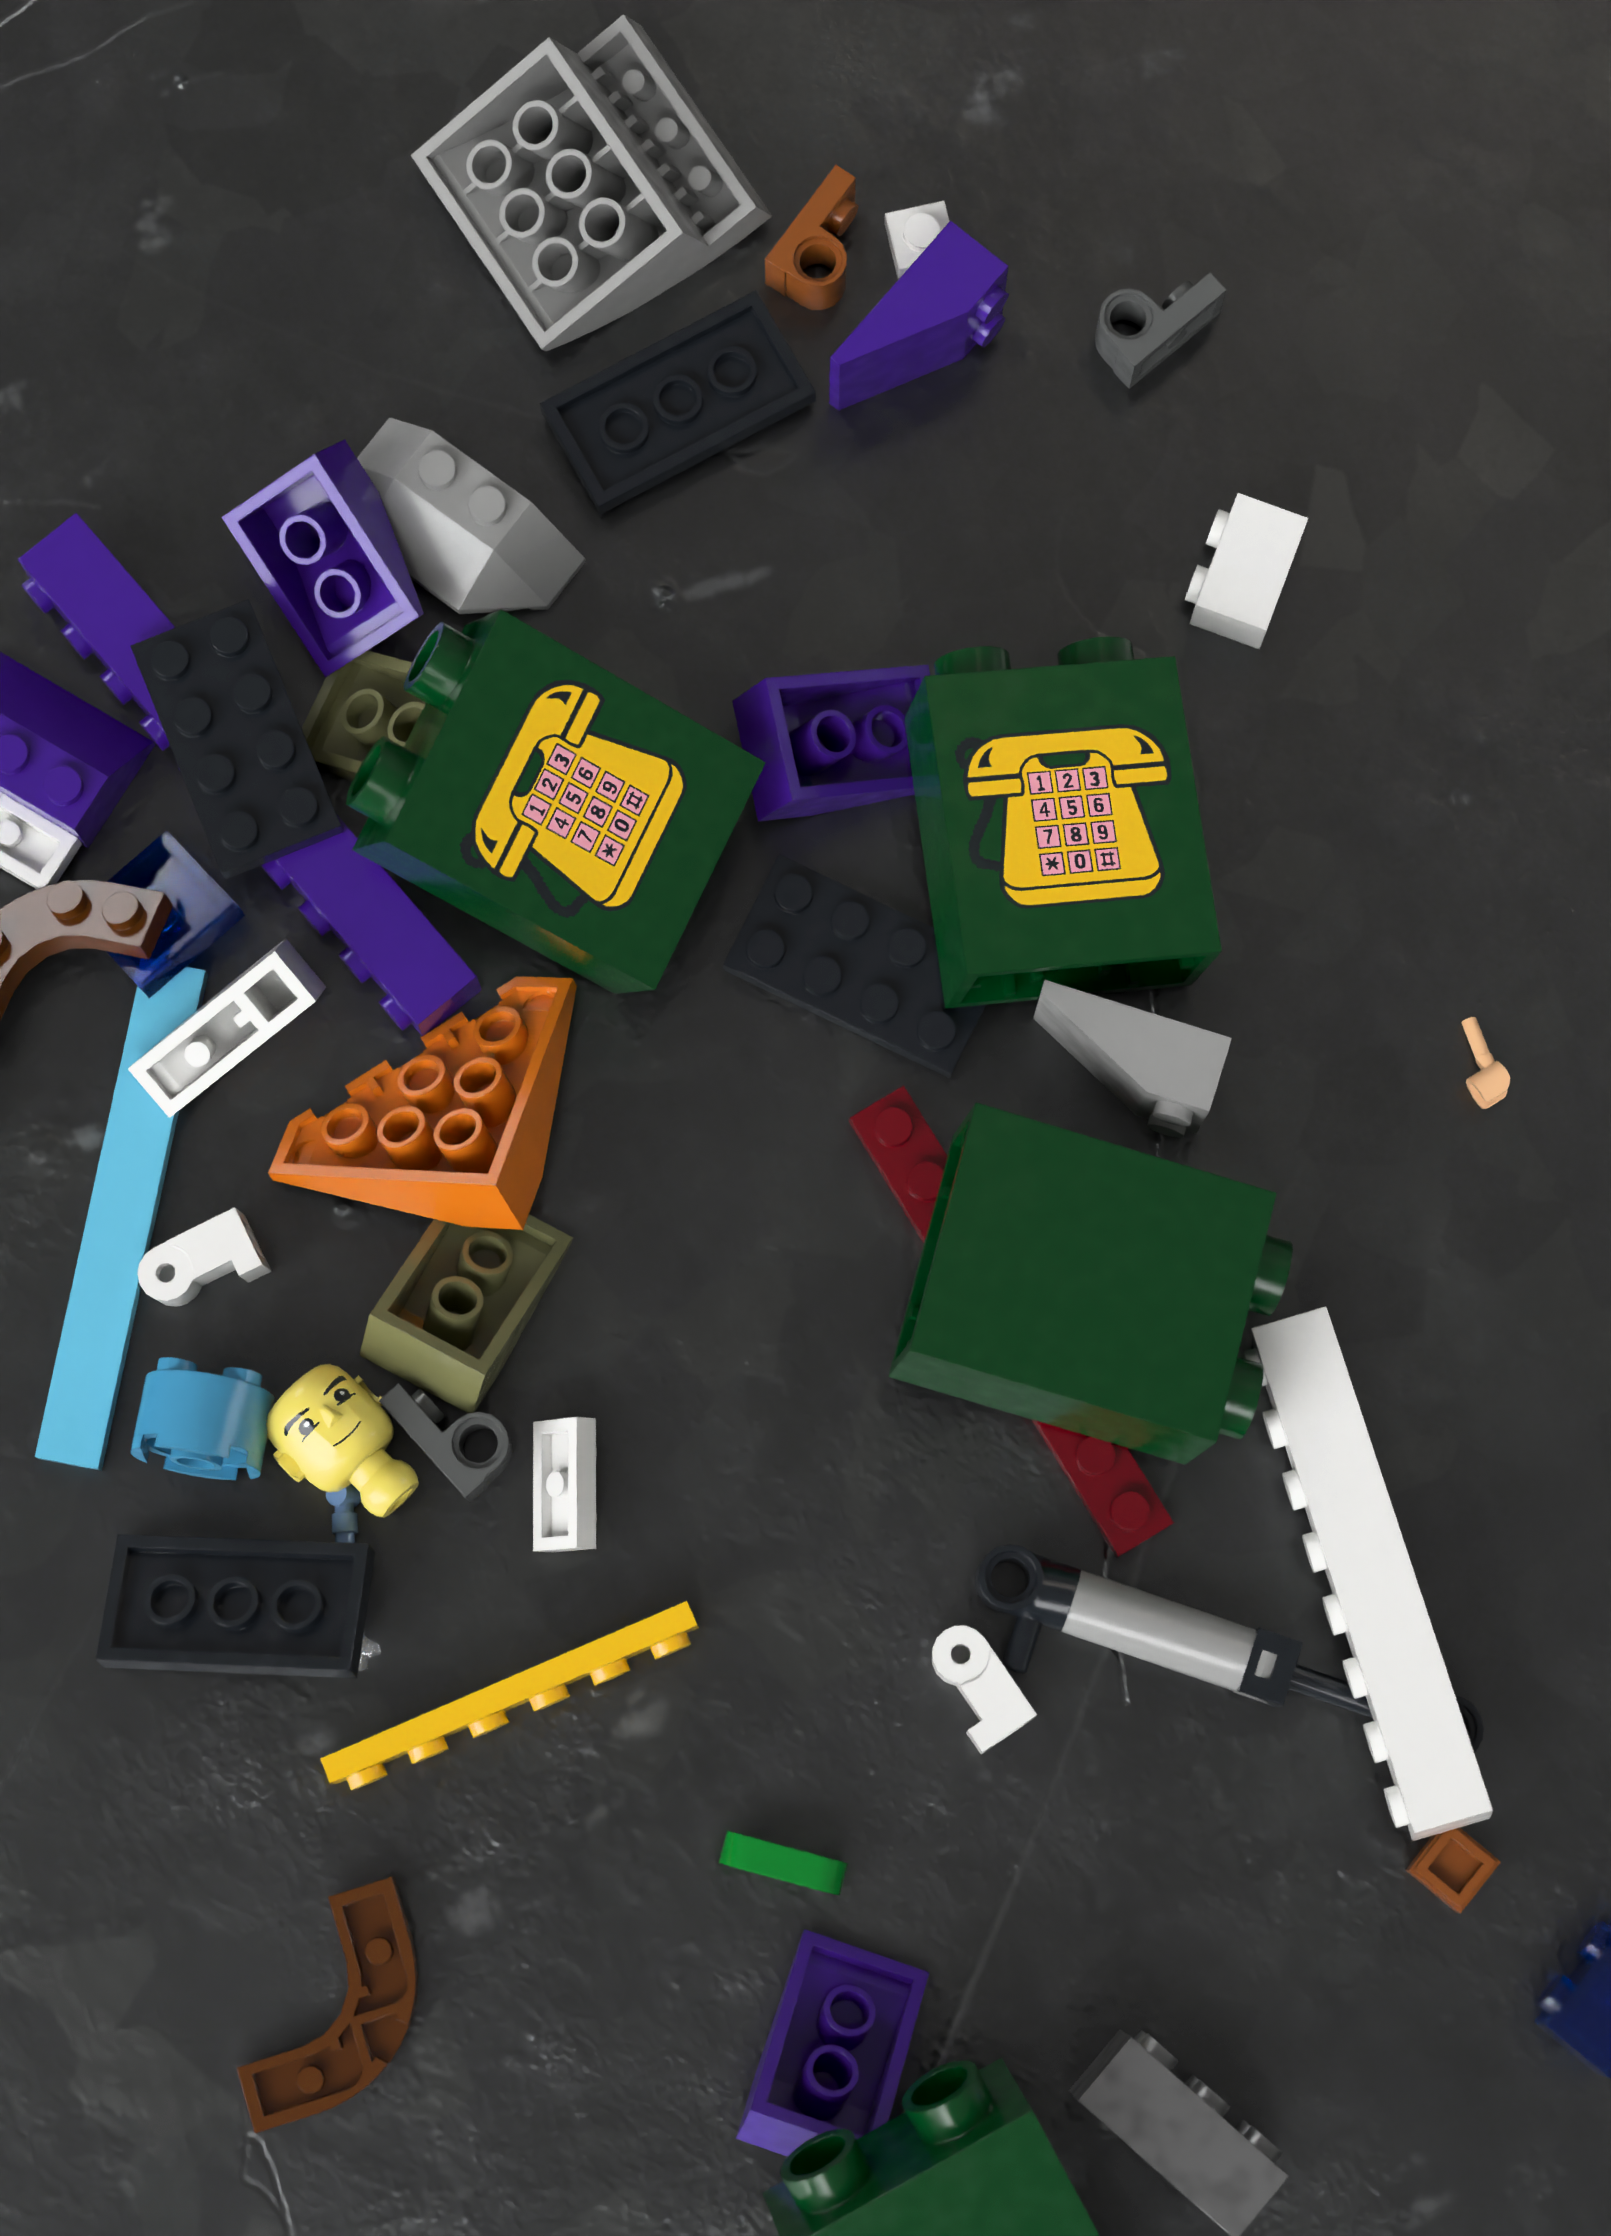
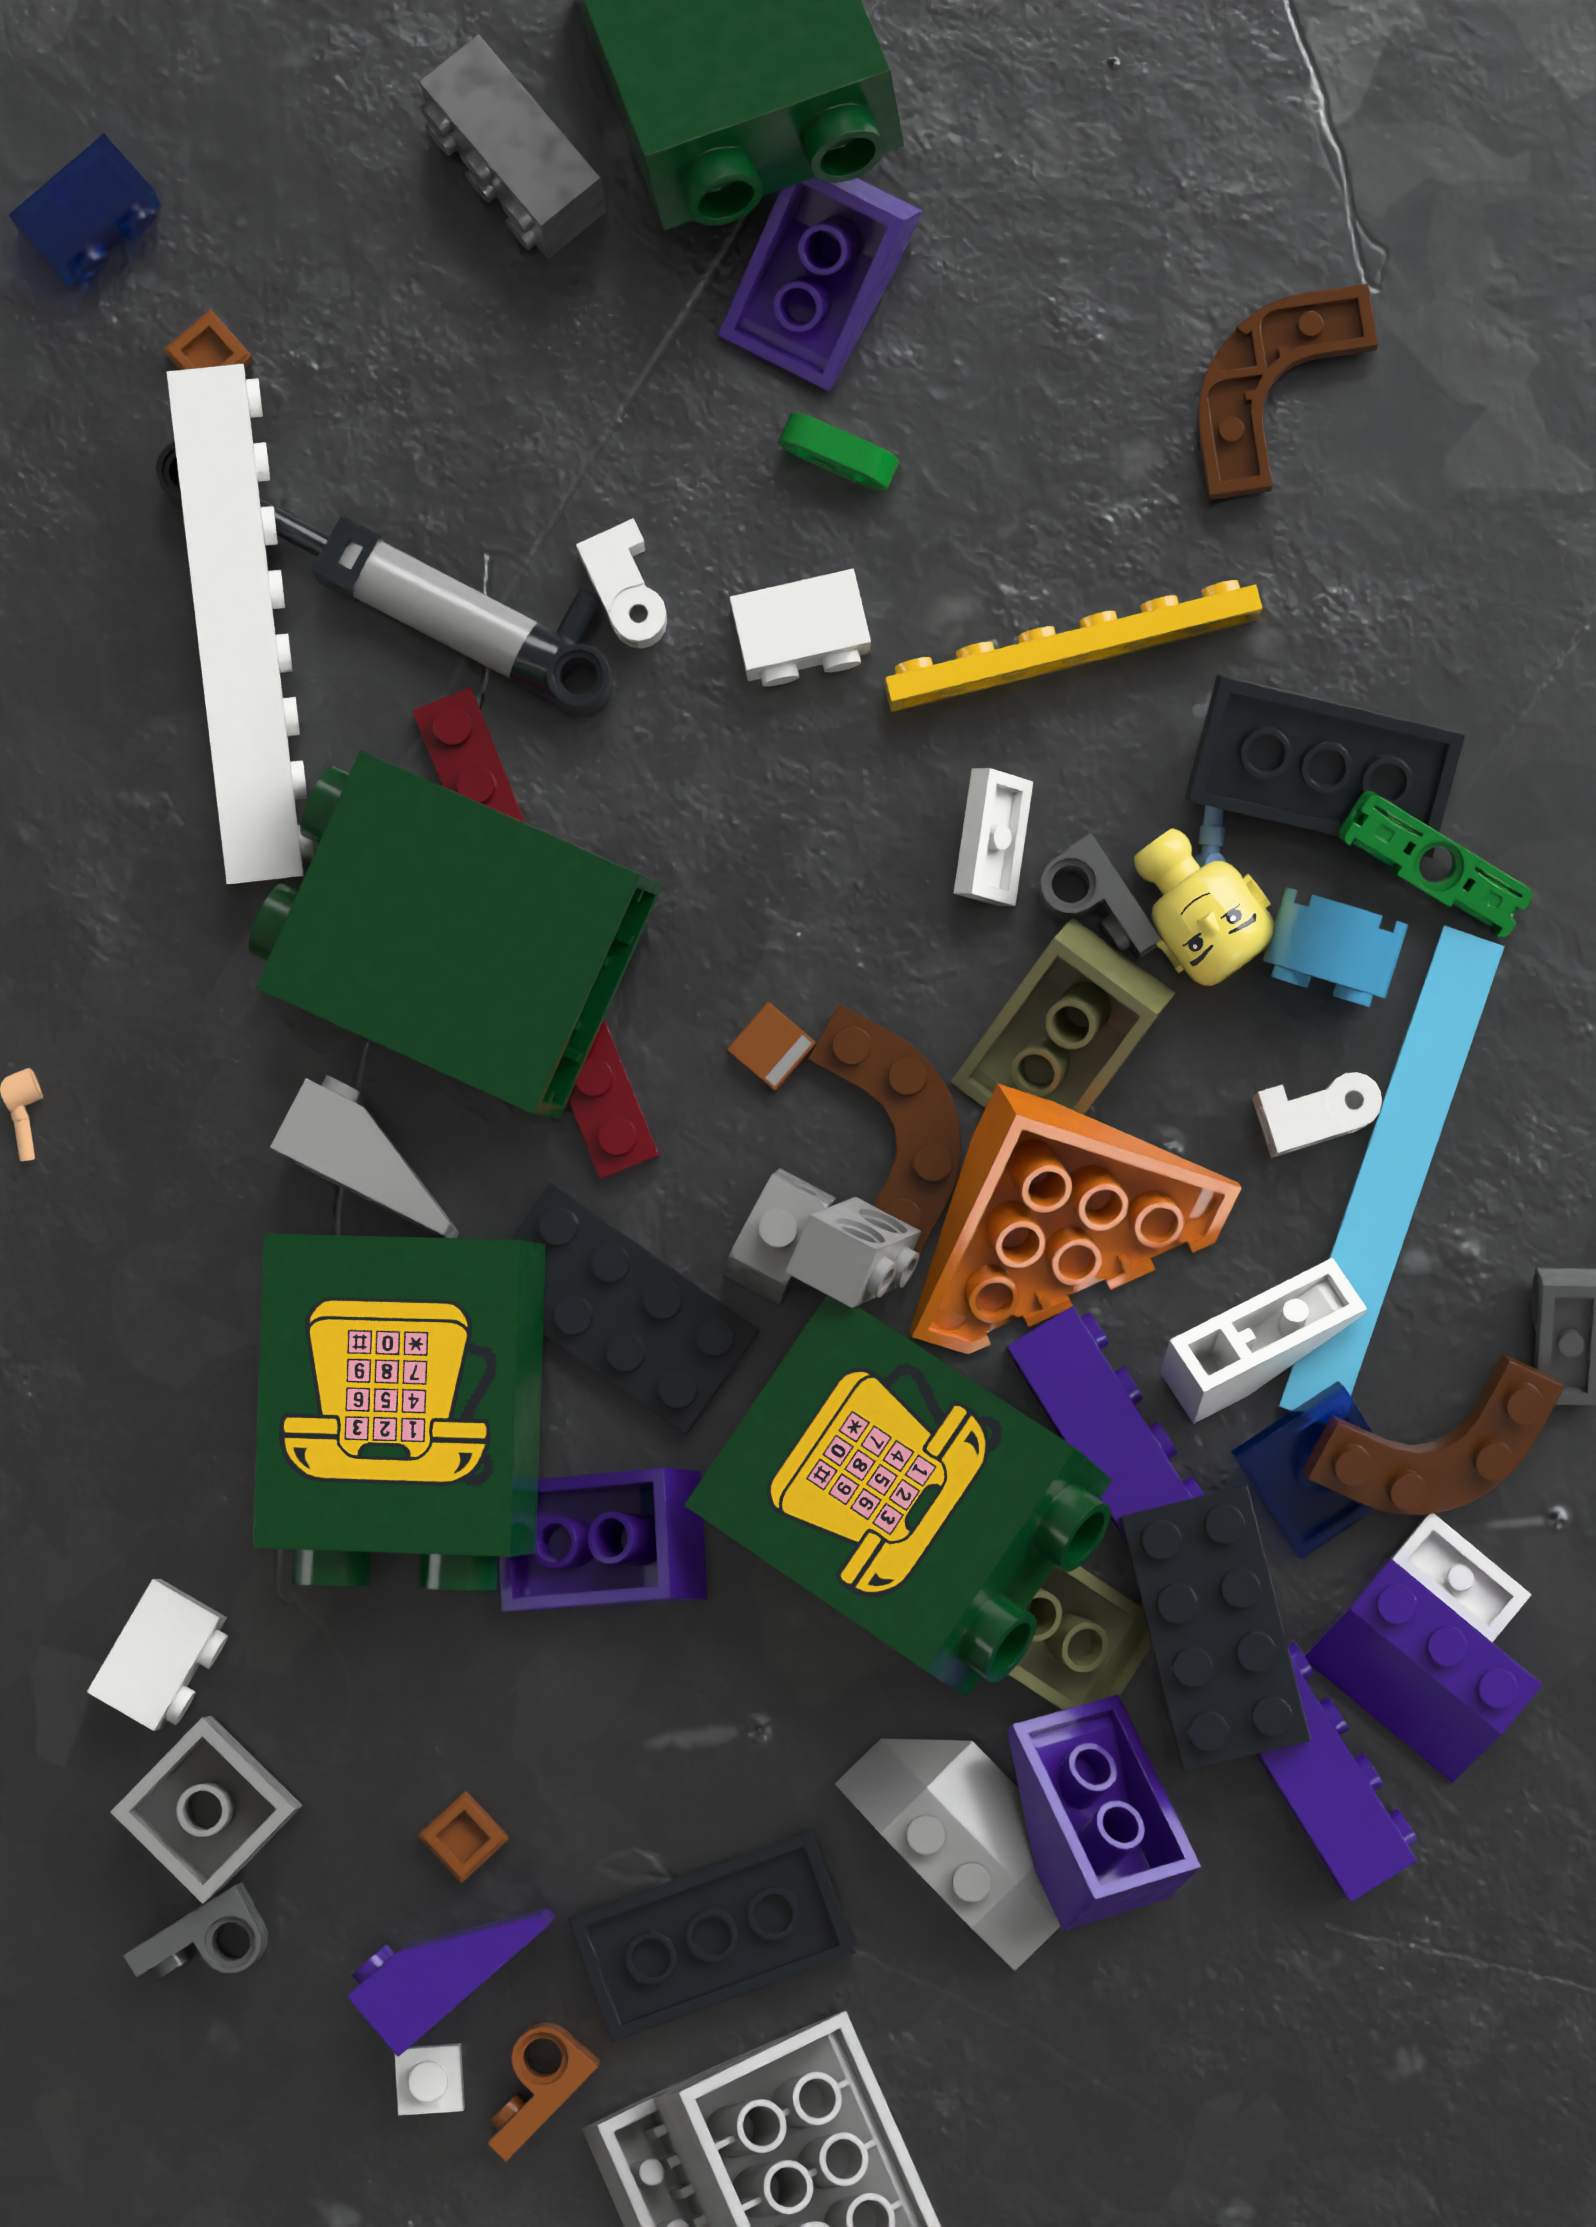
camera: 165 degrees left, 5 degrees up
none -> light grey brick [110,1716,303,1904]
none -> dark orange tile [418,1791,510,1883]
none -> light grey torso [723,1169,836,1305]
none -> dark orange tile [727,1001,817,1093]
none -> white brick [730,568,871,686]
none -> light grey brick [786,1197,922,1308]
none -> reddish brown plate [808,1004,961,1255]
none -> green piece [1339,791,1532,937]

